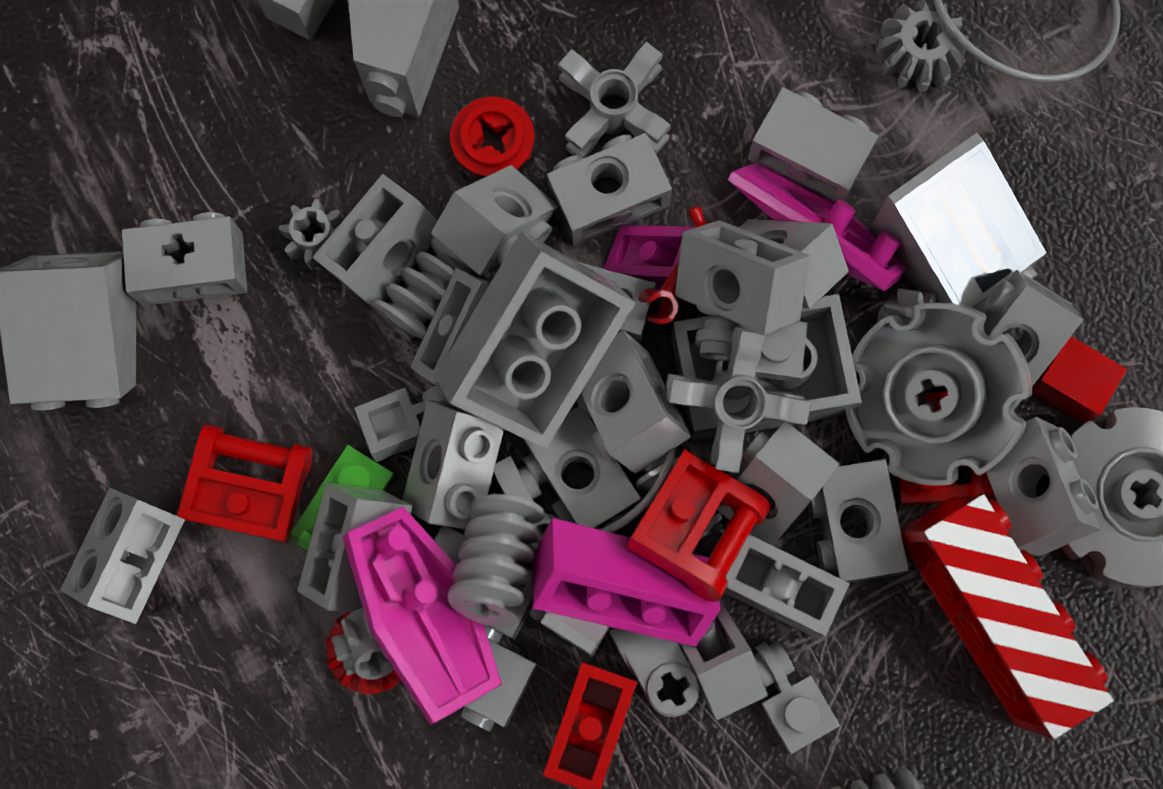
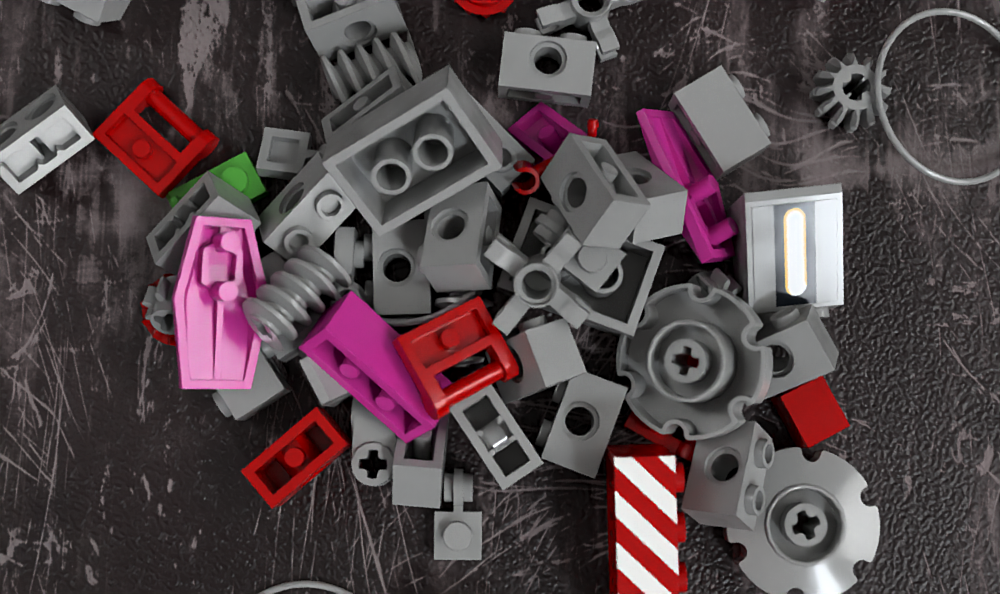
camera: 25 degrees right, 5 degrees up
light grey brick [431,165,559,275] -> none

